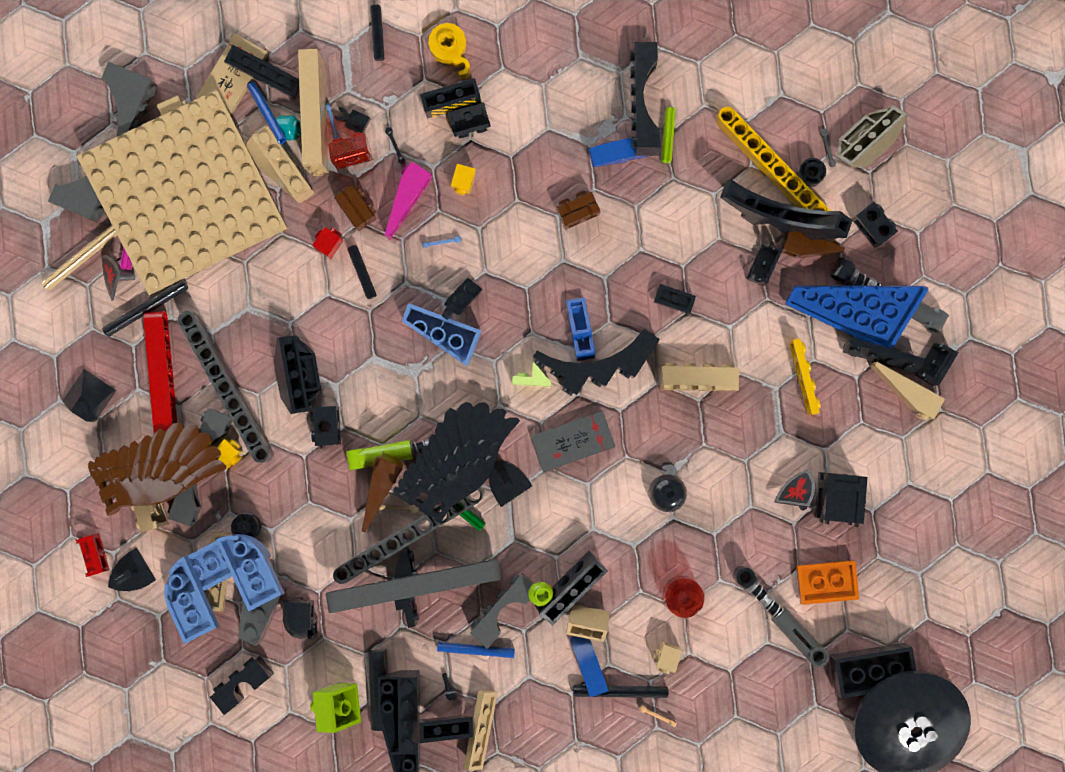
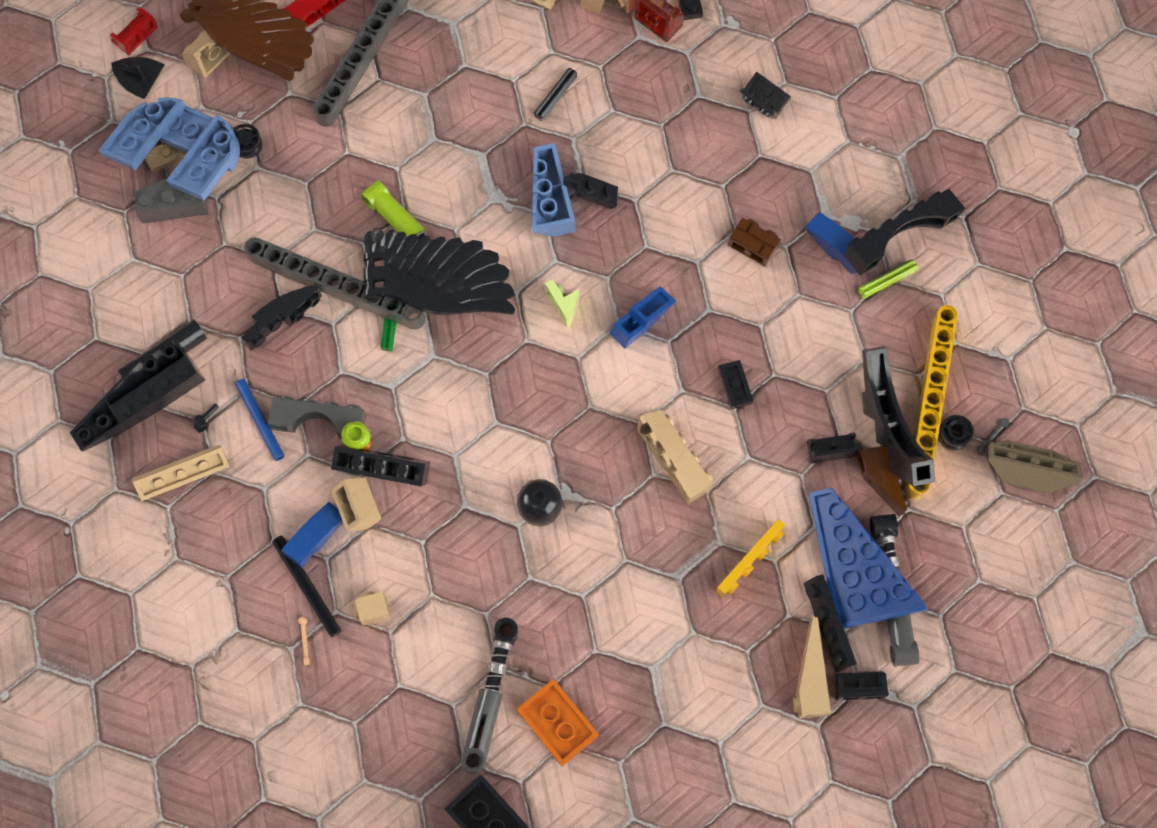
camera: 55 degrees right, 15 degrees down
dark grey arch [167,409,232,526] -> none
black arch [210,656,274,715] -> none
yellow brick [217,439,243,469] -> none
black wedge [274,335,322,414] -> none
black brick [283,597,318,639] -> none
black brick [310,406,341,446] -> none
lime brick [310,683,361,733] -> none
red brick [312,227,344,259] -> none
dark grey beam [325,559,502,613] -> none
reddish brown brick [334,185,377,231] -> none
reddish brown slope [362,451,403,533] -> none
tan hinge [379,503,418,514] -> none
black hinge [385,127,405,164] -> none
dark pink slope [385,162,433,240] -> none
black brick [409,715,473,743] -> none
black brick [420,78,481,119] -> none
medium blue hinge [422,236,462,248] -> none
yellow piece [428,23,471,80] -> none
yellow brick [451,164,476,196] -> none
black shield [489,461,532,507] -> none
dark grey tile [531,411,615,472] -> none
black arch [533,329,660,396] -> none
clear red brick [663,576,705,618] -> none
shield [774,469,816,511] -> none
black container [815,472,868,527] -> none
black brick [852,202,898,248] -> none

